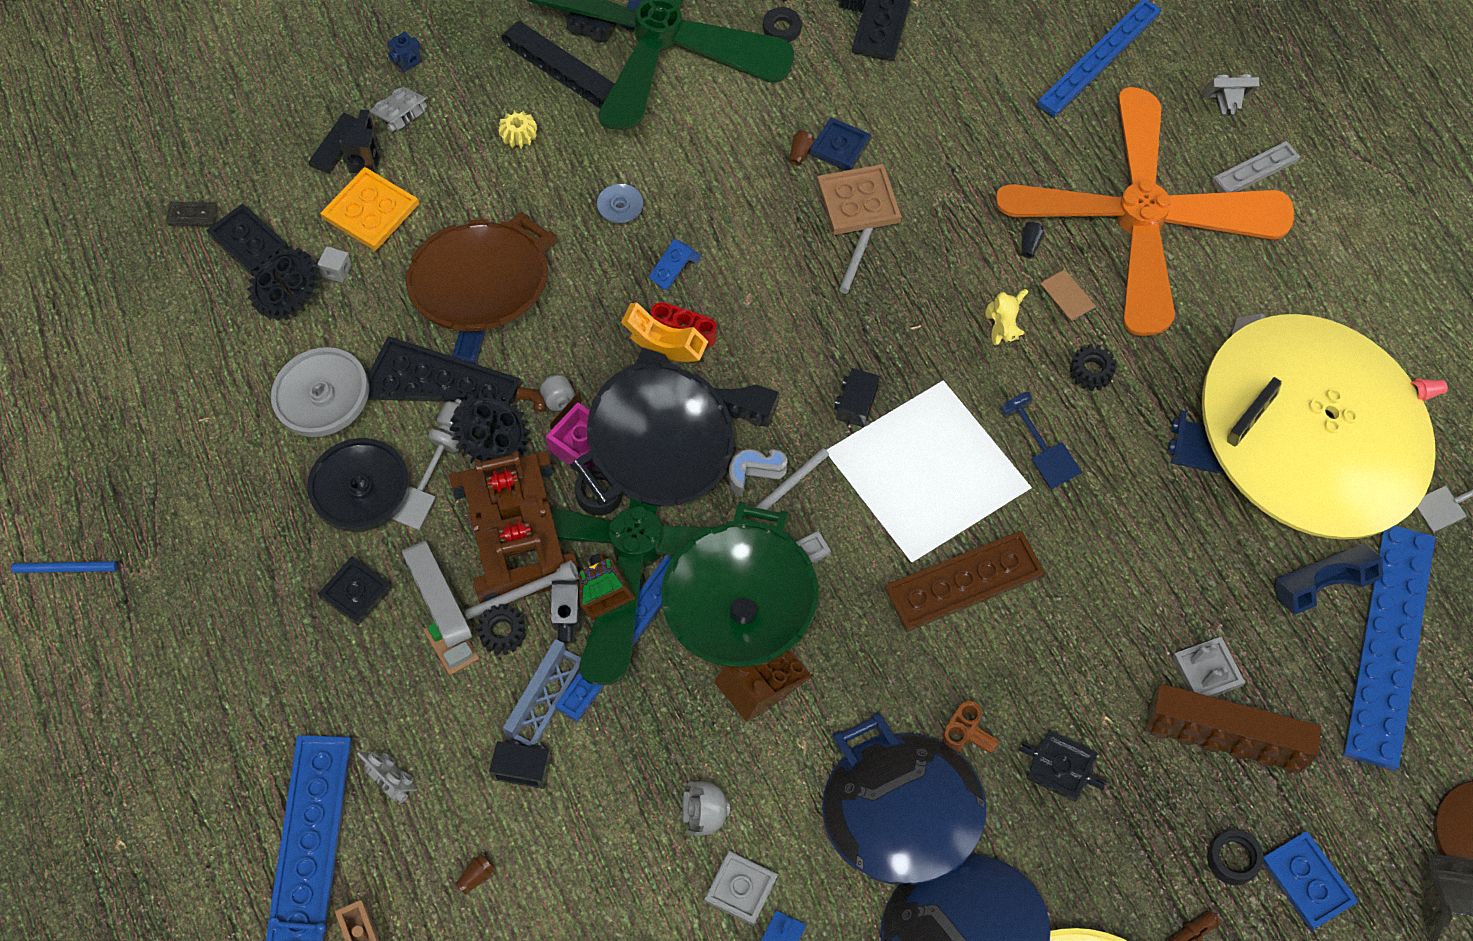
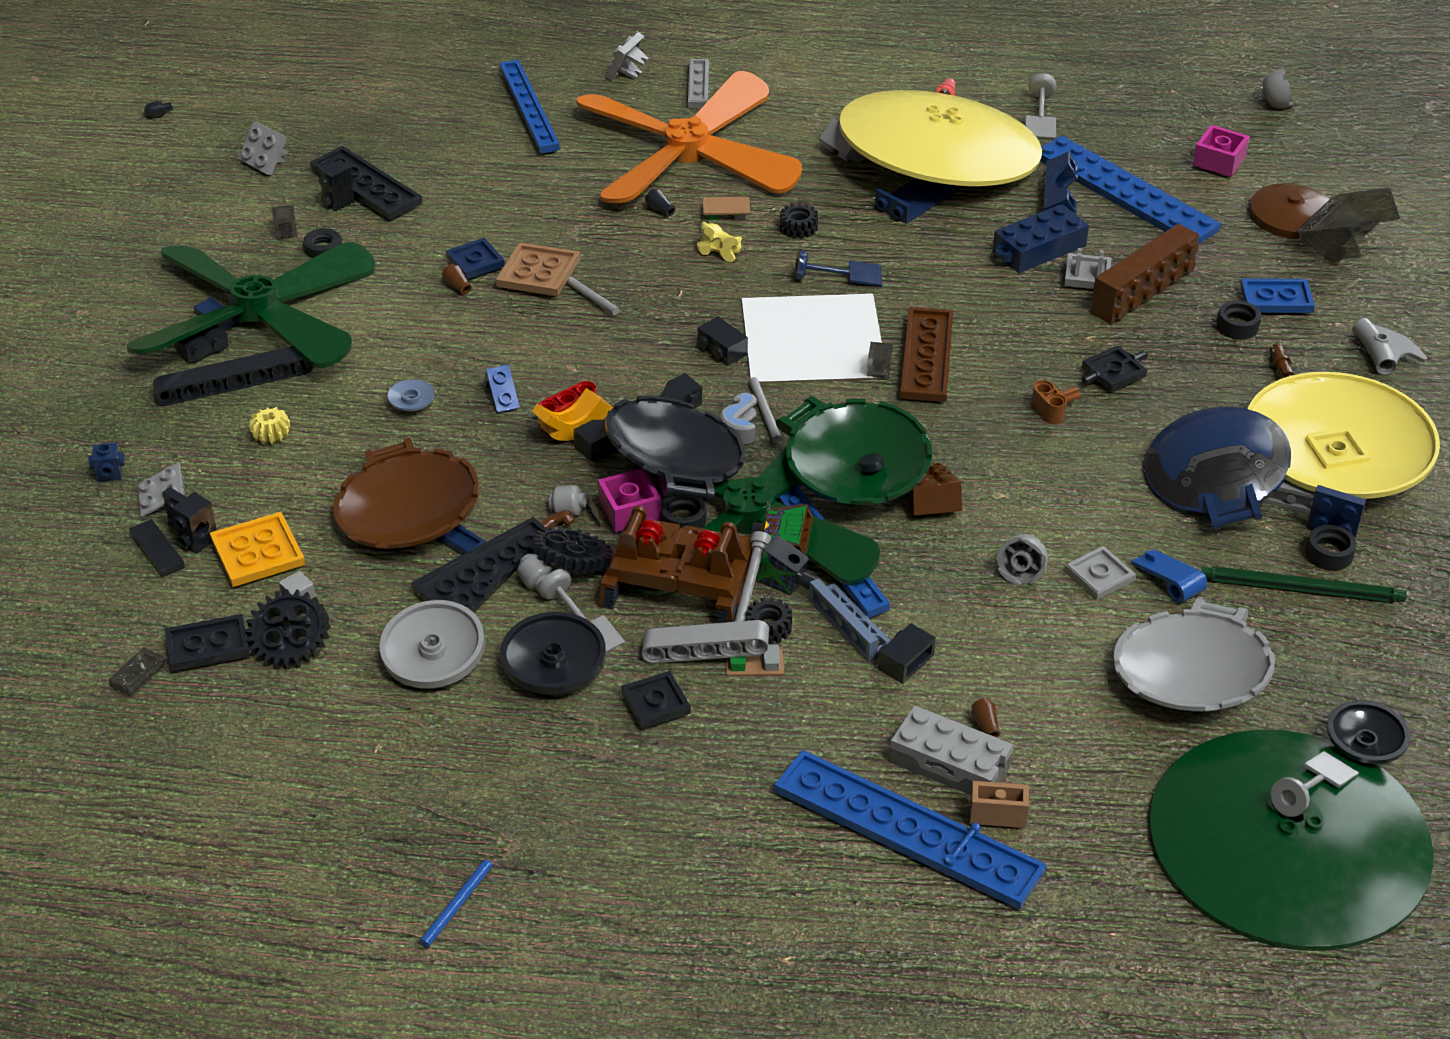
camera: 60 degrees left, 20 degrees down
light grey hinge [357,752,418,803] -> none
dark blue dish [822,712,986,885] -> none
black tile [1228,377,1282,447] -> none
none -> clear smoke brick [867,342,893,379]
none -> light grey piece [889,705,1014,795]
none -> dark blue piece [992,204,1089,273]

